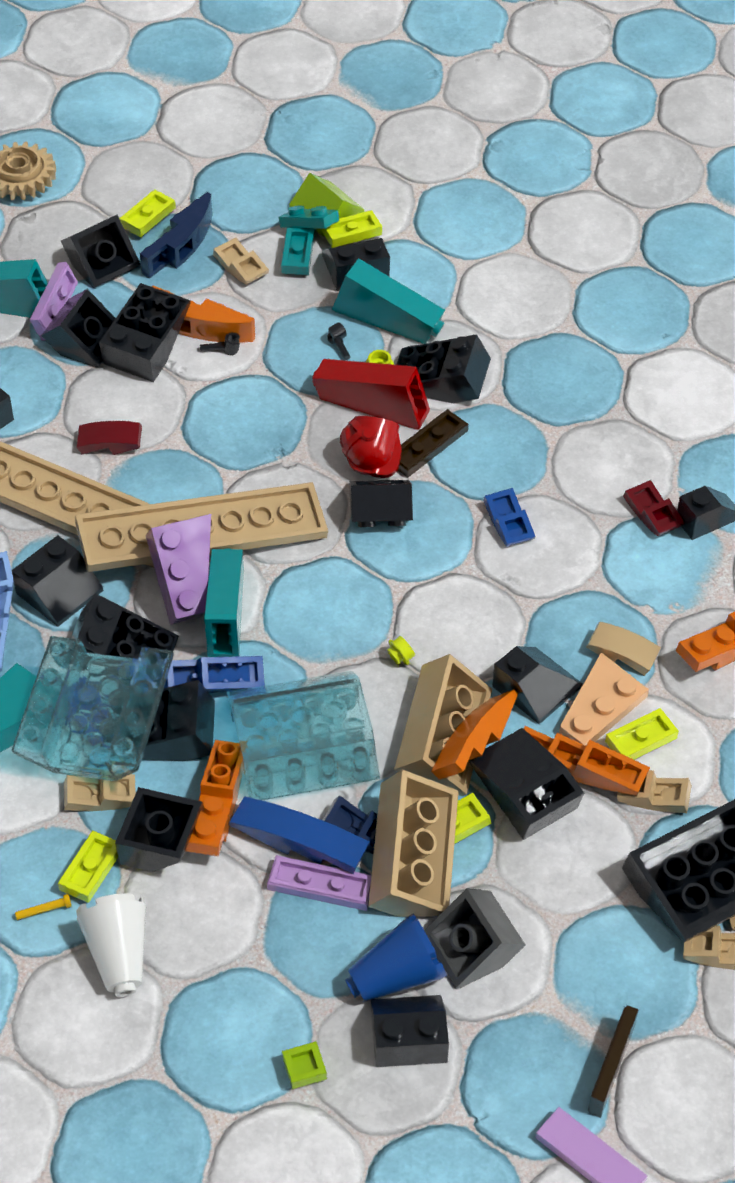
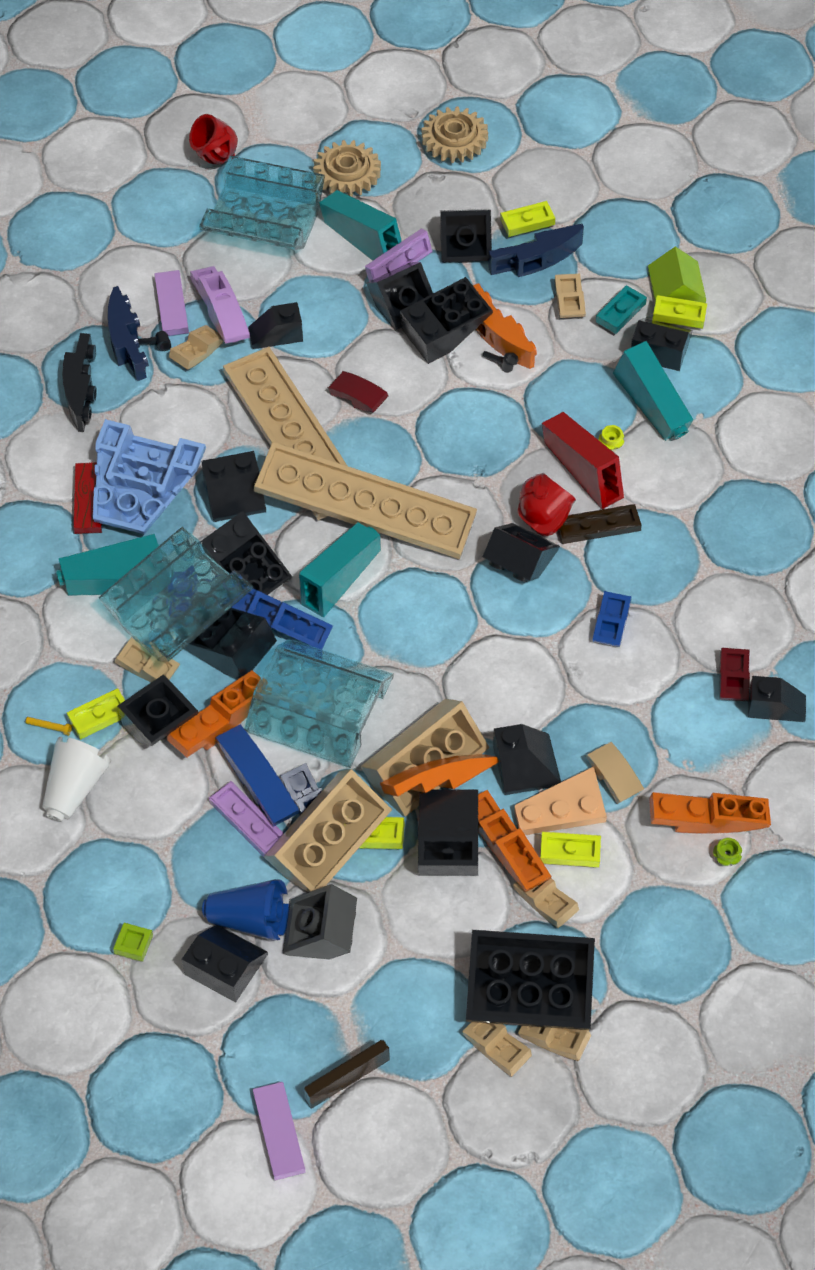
camera: 35 degrees right, 5 degrees up
medium lavender wedge [146,514,211,625] -> none
teal plate [278,206,339,229] -> none
black hand [327,322,350,360] -> none
neon yellow plate [387,636,415,665] -> none
black slope [396,334,491,403] -> none

